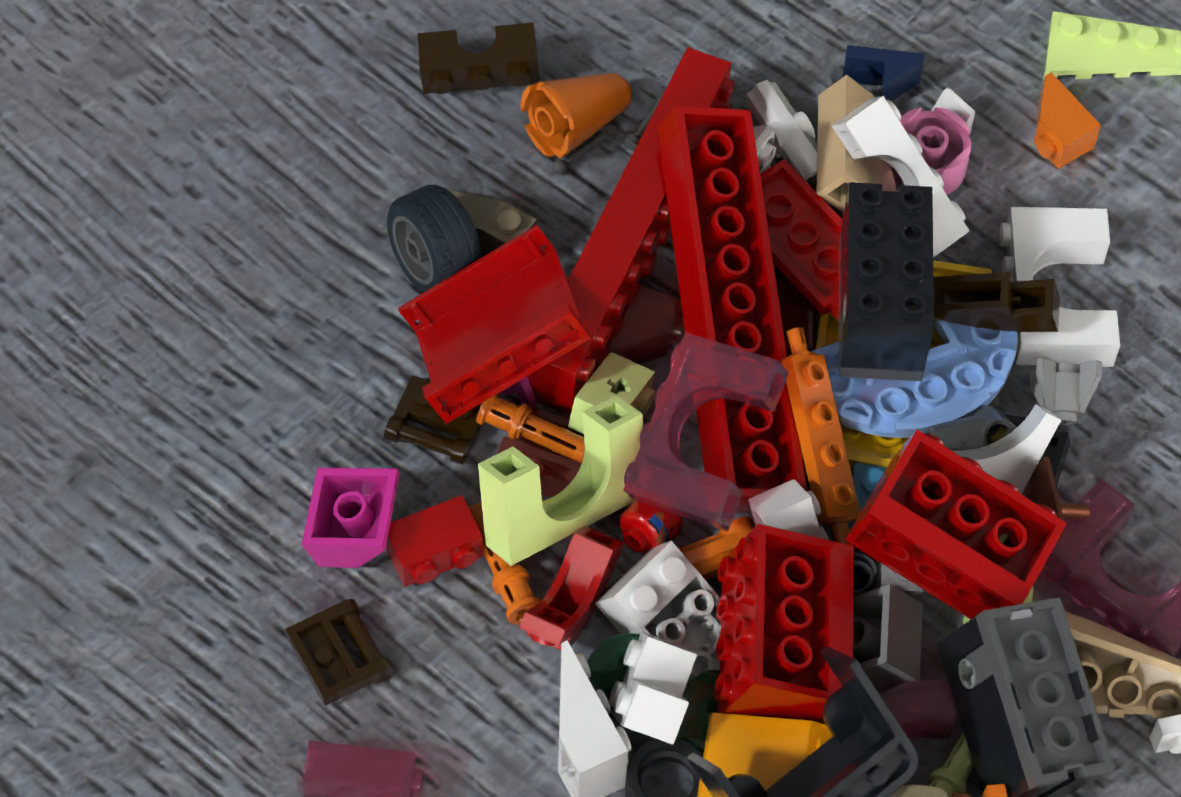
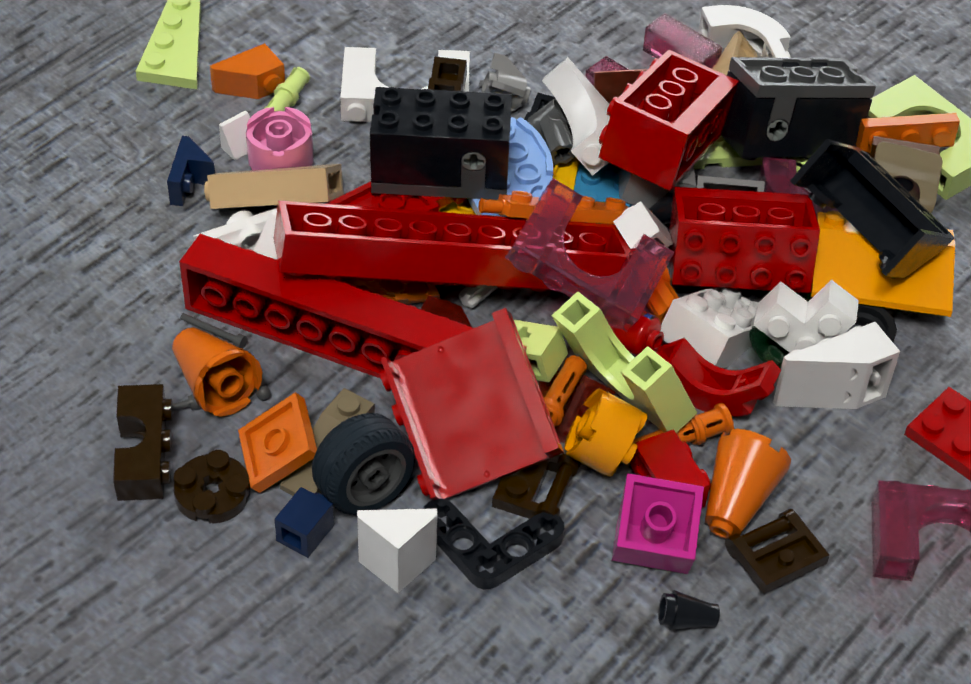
camera: 90 degrees left, 10 degrees down
white arch [832,96,969,258] -> none
none -> dark brown plate [173,450,250,523]
none -> orange plate [238,392,317,493]
none -> yellowish green pin [264,67,310,111]
none -> dark blue brick [274,487,334,558]
none -> white slope [357,509,437,593]
none -> black beam [423,499,565,590]
none -> light orange brick [564,388,648,477]
none -> black cone [658,590,720,630]
none -> orange cone [705,428,791,538]

